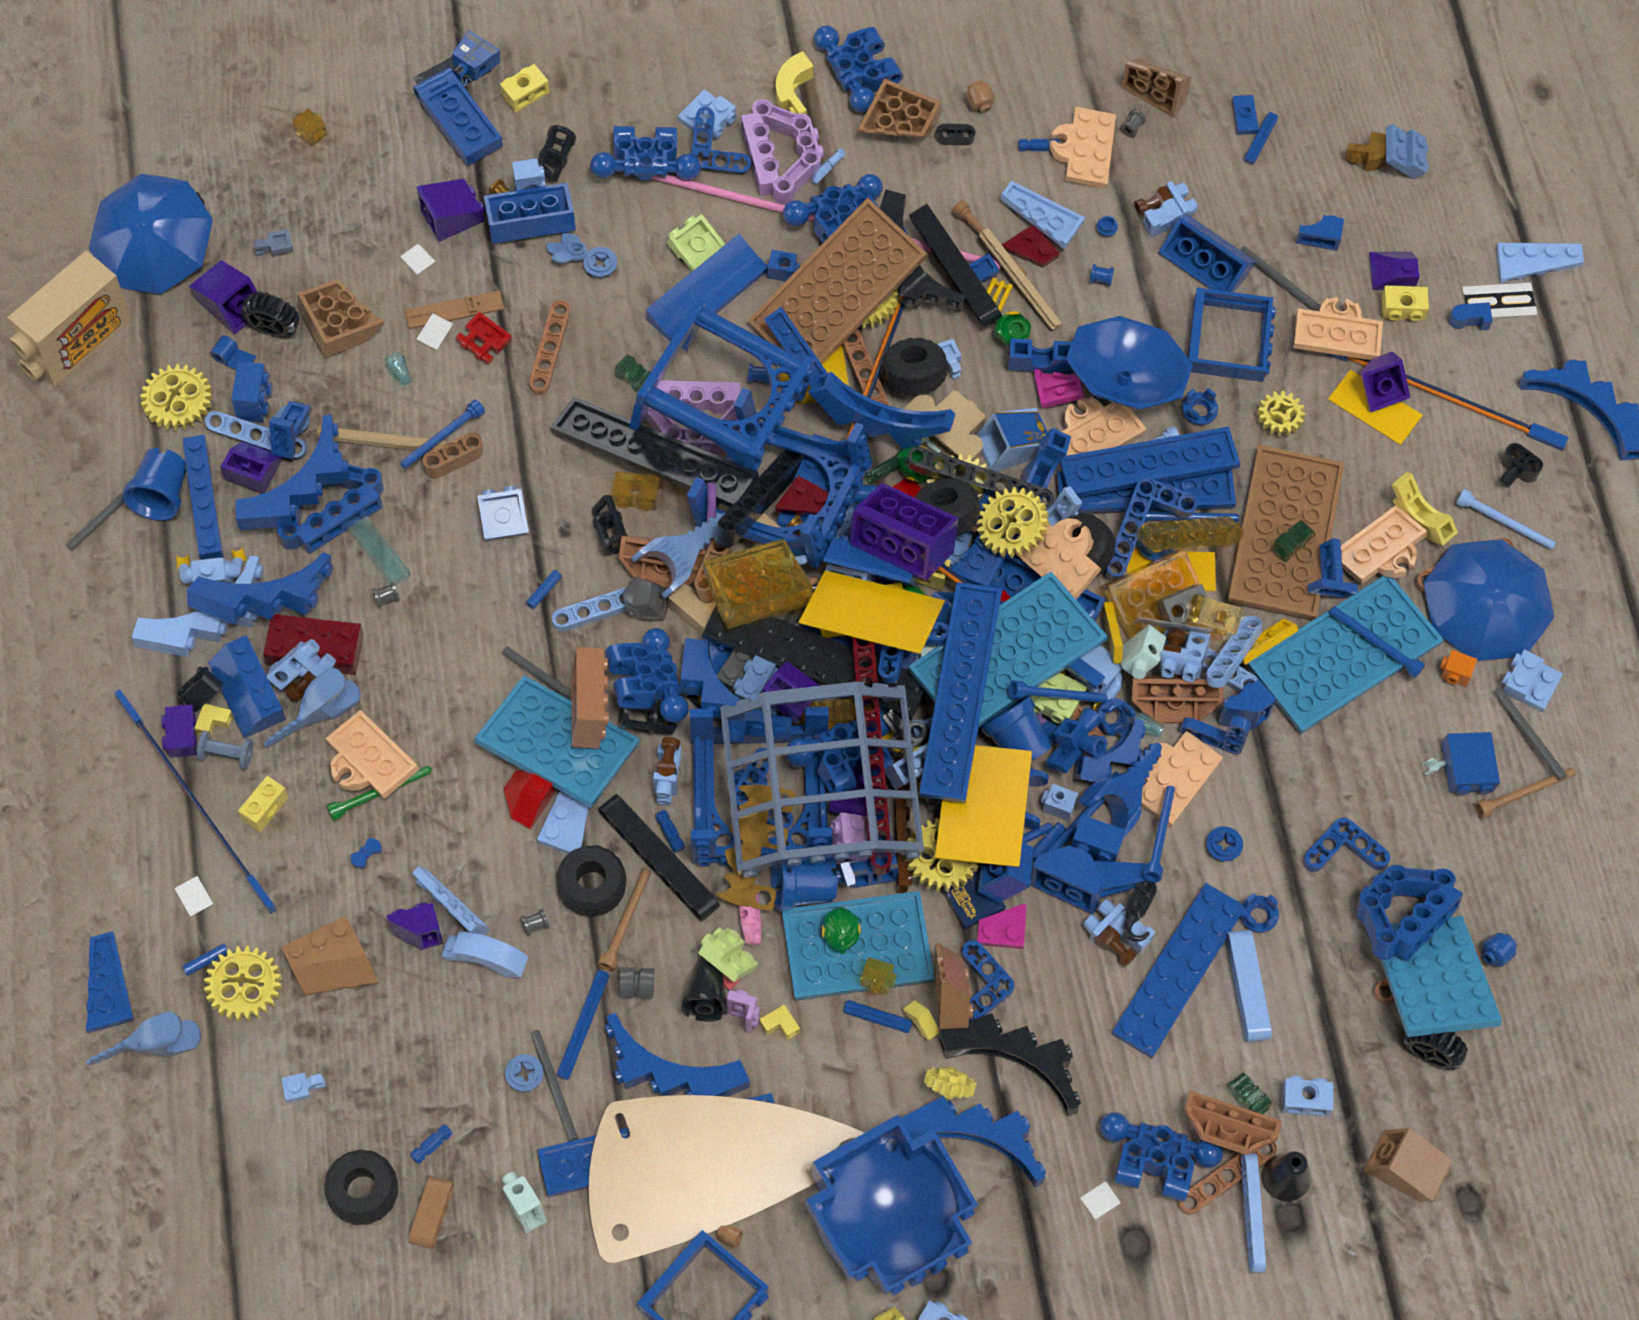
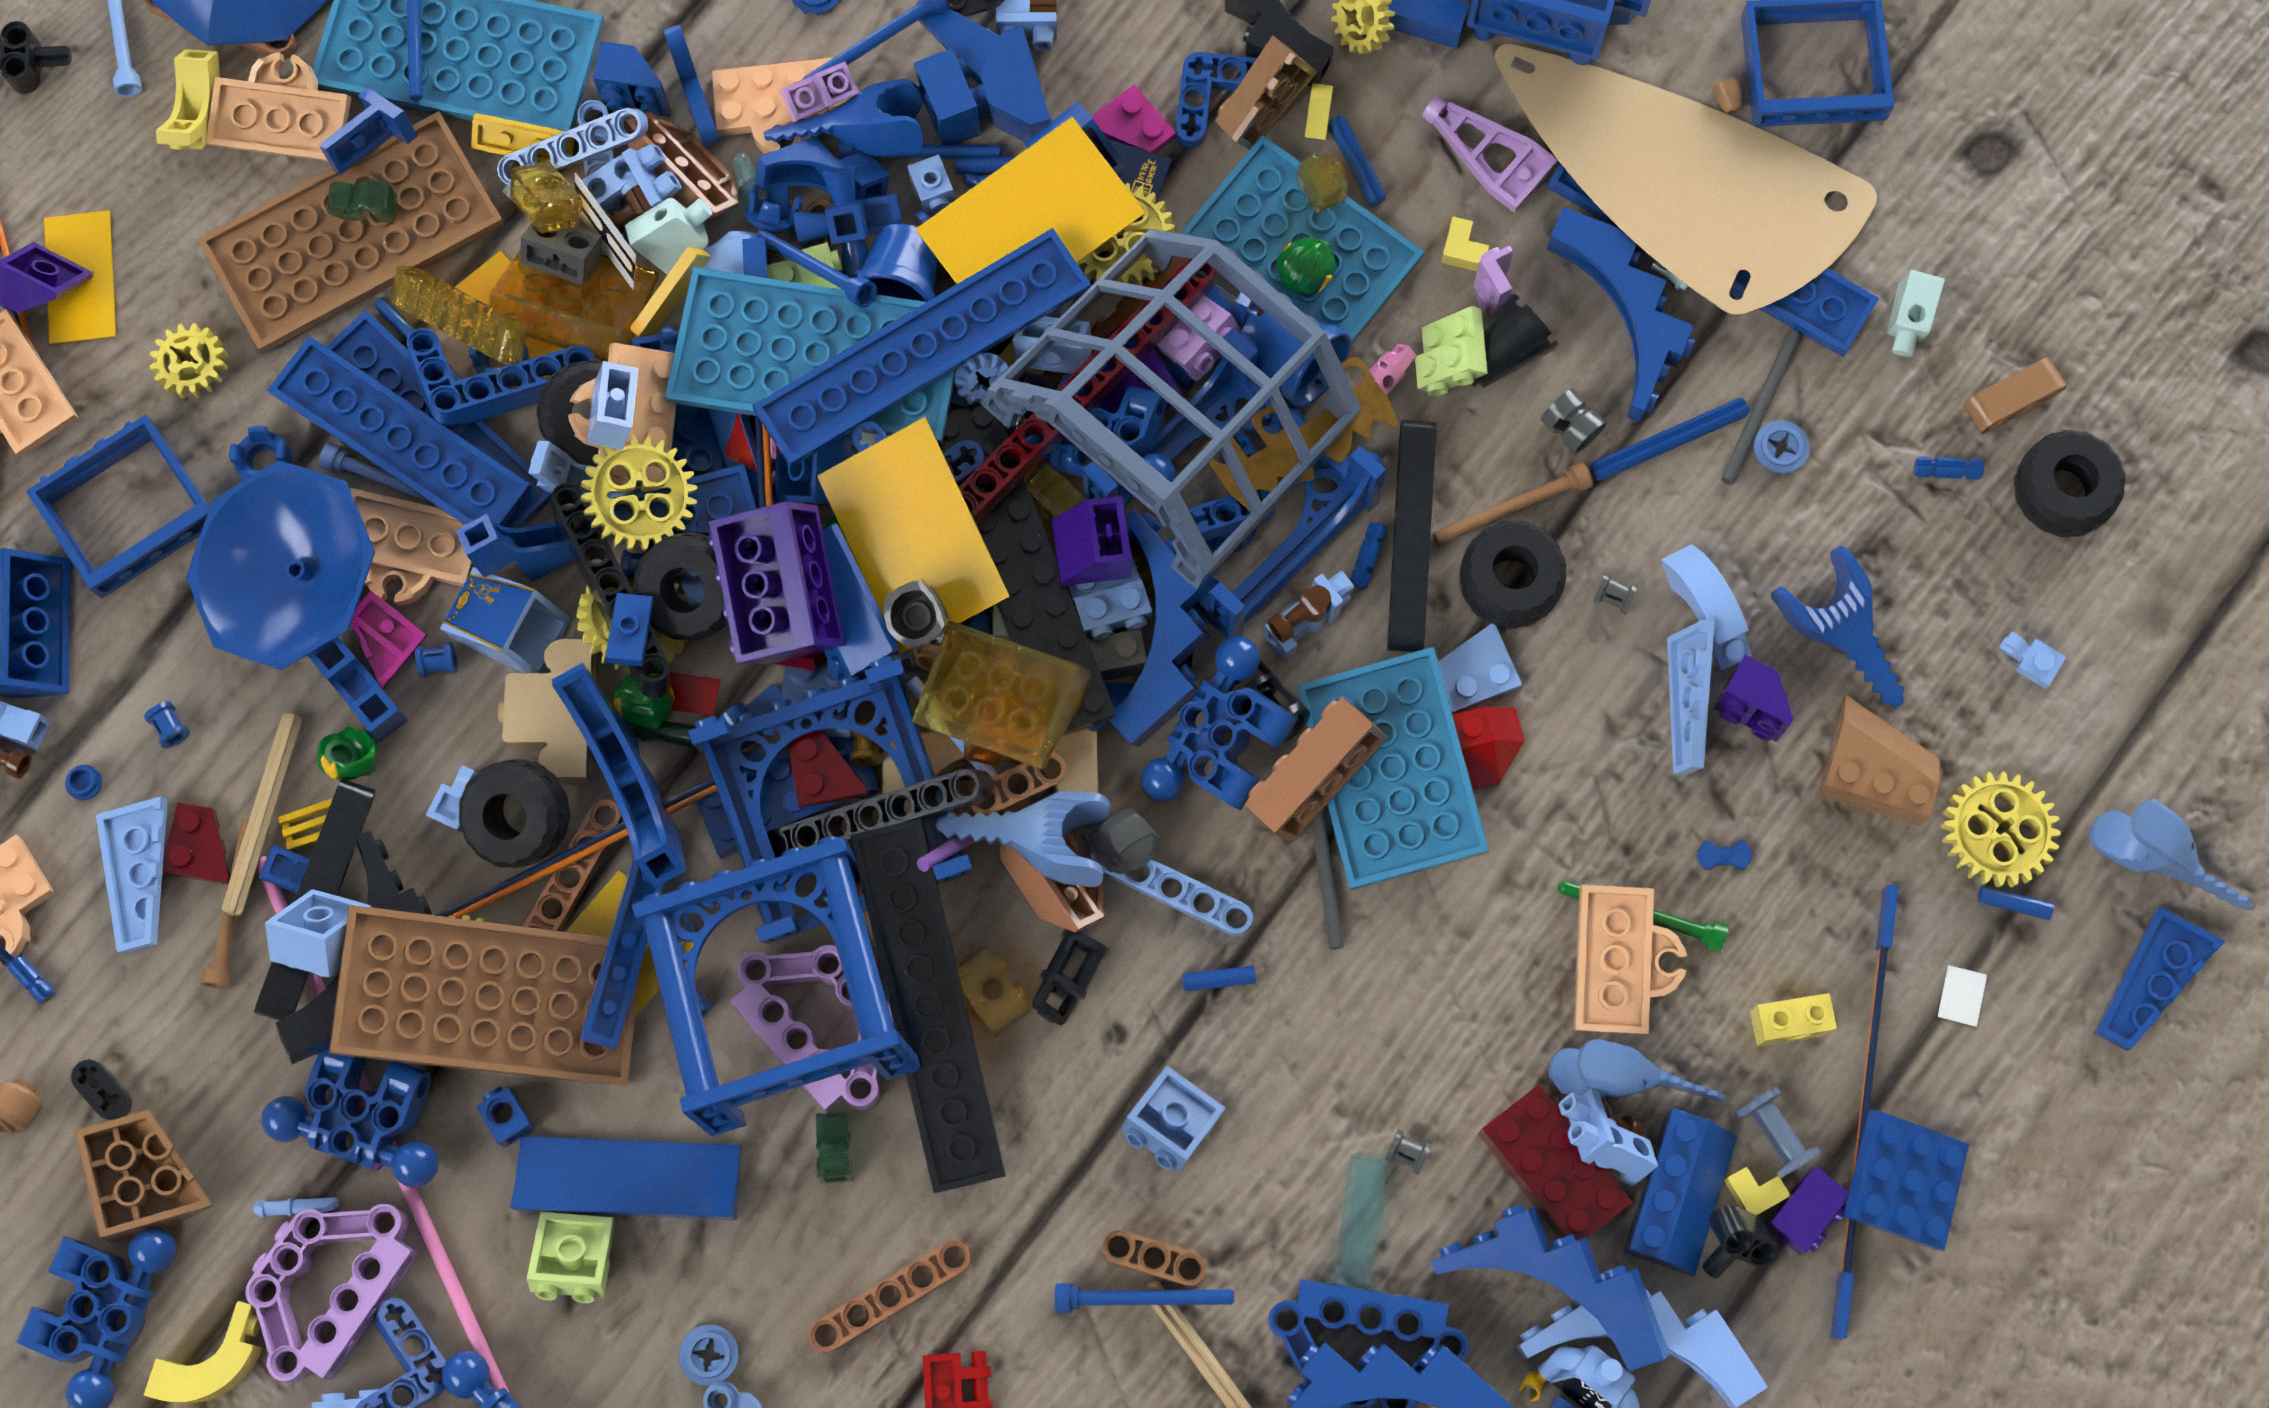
camera: 130 degrees left, 10 degrees up
none -> light blue slope [265,889,371,978]
none -> blue bush [415,642,458,678]
none -> light blue brick [587,361,638,450]
none -> blue plate [605,593,654,666]
none -> lavender slope [779,61,859,122]
none -> dark grey helmet [883,579,949,652]
none -> medium blue gear [955,353,1009,405]
none -> lavender plate [1422,95,1558,213]
none -> blue animal [1771,546,1904,708]
none -> blue plate [1843,1110,1969,1251]

